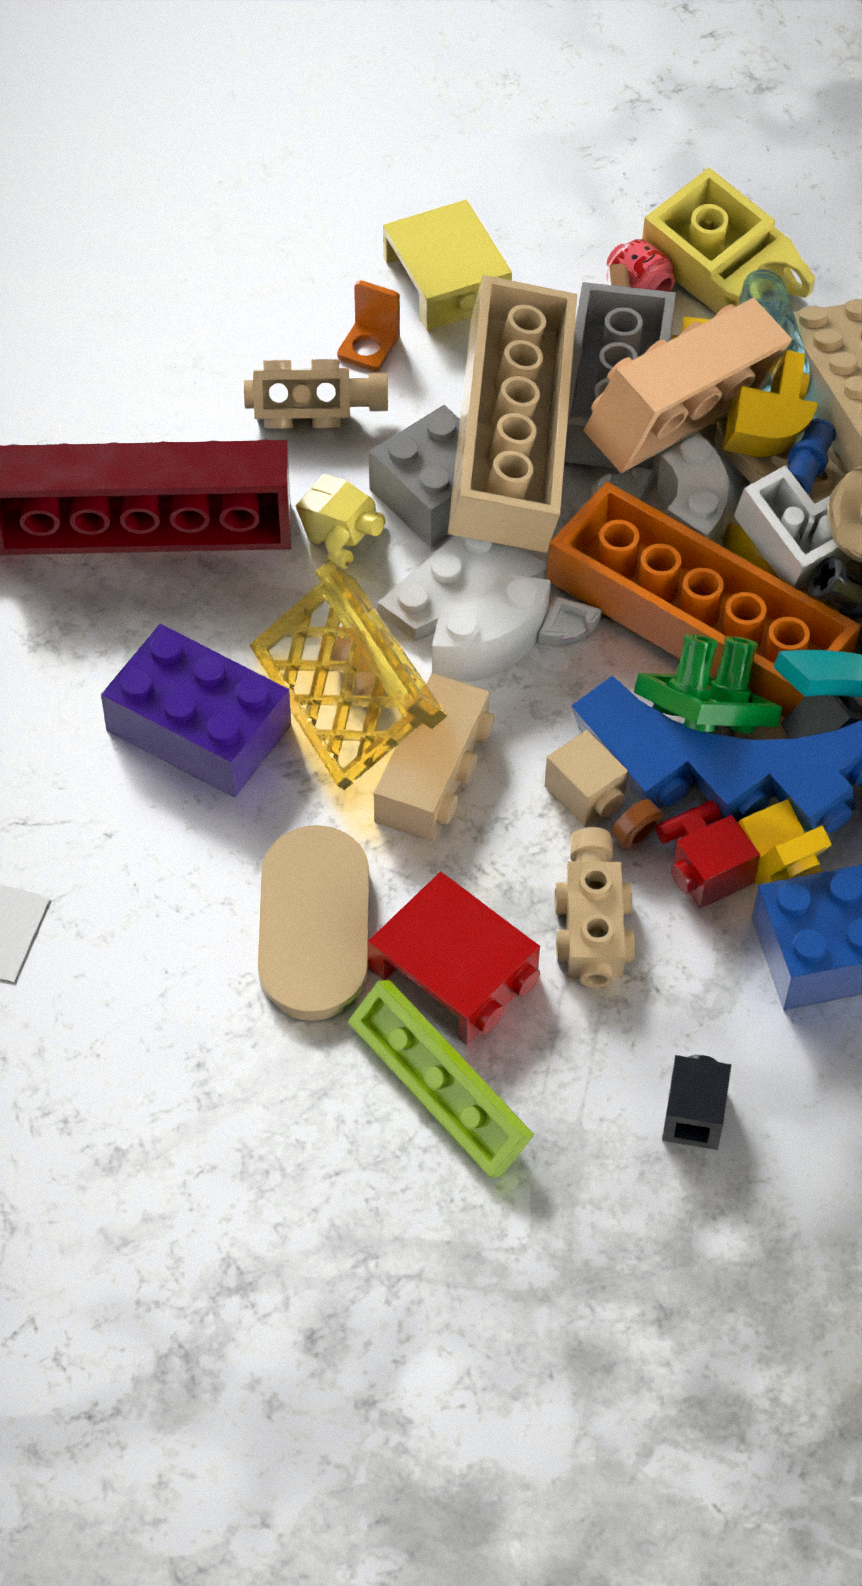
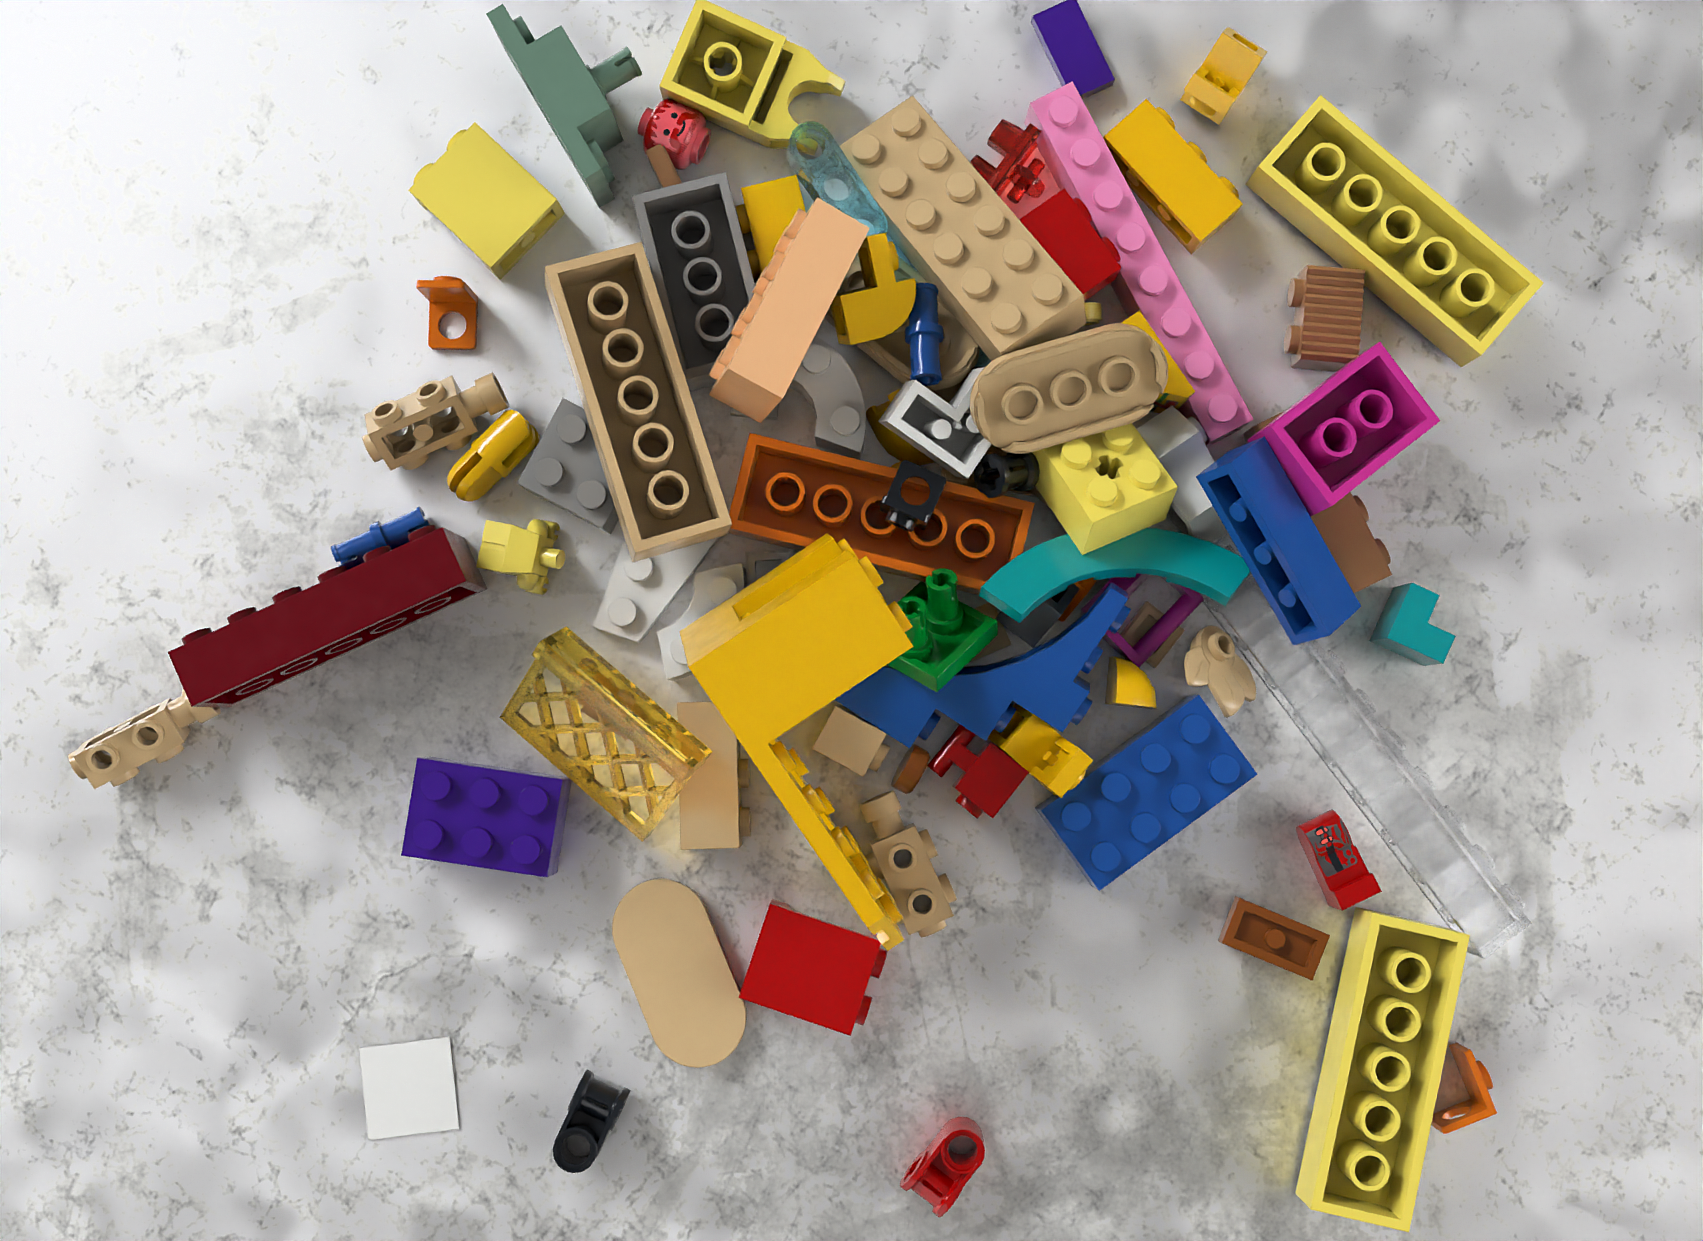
camera: 20 degrees left, 30 degrees up
lime plate [348,980,535,1178] -> none
black brick [662,1055,732,1150] -> none
none -> yellow arm [447,410,540,502]
none -> sand green brick [486,4,642,208]
none -> black piece [552,1070,631,1173]
none -> yellow bracket [679,533,914,951]
none -> black bracket [880,460,946,532]
none -> red piece [899,1117,985,1217]

